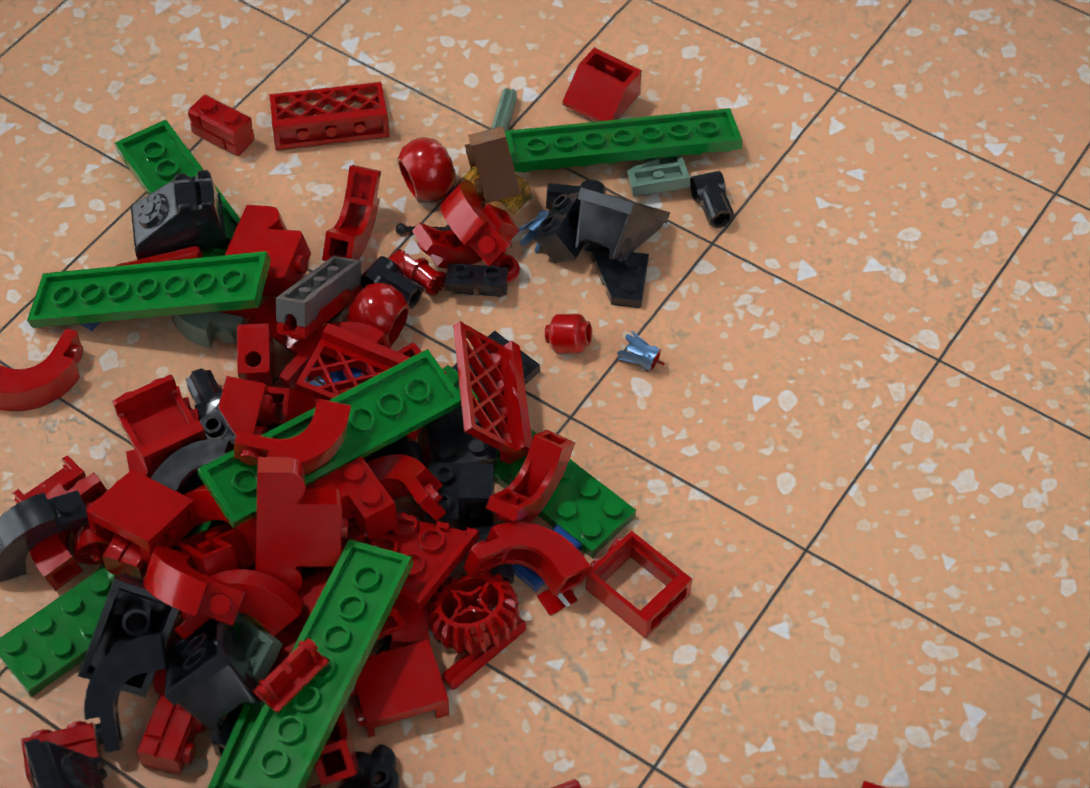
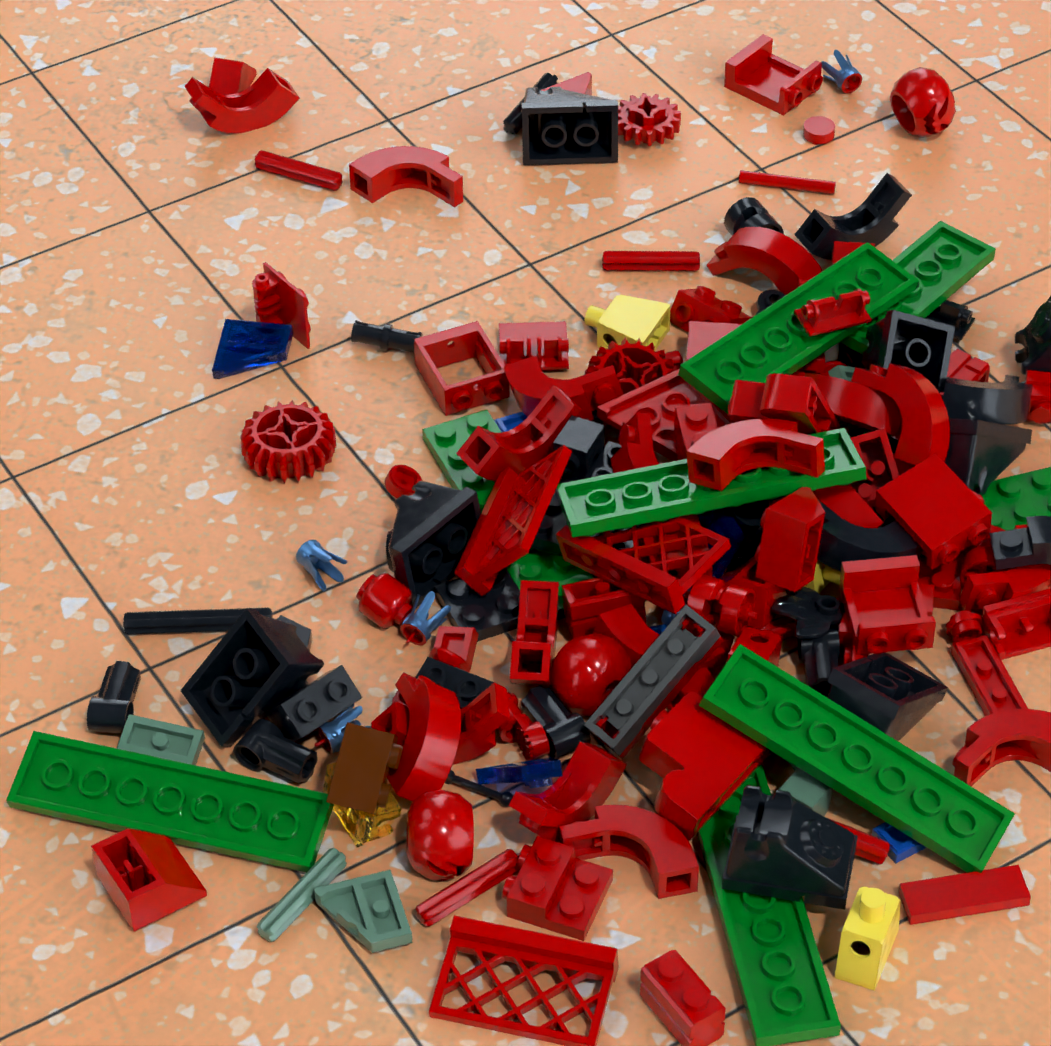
camera: 155 degrees left, 10 degrees down
none -> black axle [123,607,273,635]
none -> clear blue wing [212,319,293,379]
none -> red gear [240,400,337,484]
none -> red hinge [252,262,311,349]
none -> sand green wing [314,870,413,953]
none -> black pin [351,320,423,353]
none -> red tile [385,465,422,498]
none -> black piece [386,481,481,608]
none -> flat silver piece [400,591,451,645]
none -> red axle [415,849,520,927]
none -> red plate [429,626,479,672]
none -> clear blue wing [476,757,563,788]
none -> red hinge [499,321,569,370]
none -> red plate [502,836,613,941]
none -> red arch [510,580,559,686]
none -> red arch [559,805,699,899]
none -> light yellow torso [584,295,671,351]
none -> red bracket [670,286,752,332]
none -> red wheel [684,574,758,637]
none -> black piece [827,652,948,741]
none -> light yellow torso [834,886,901,991]
none -> red tile [899,865,1031,925]
none -> red plate [945,610,983,642]
none -> red tile [951,635,1028,716]

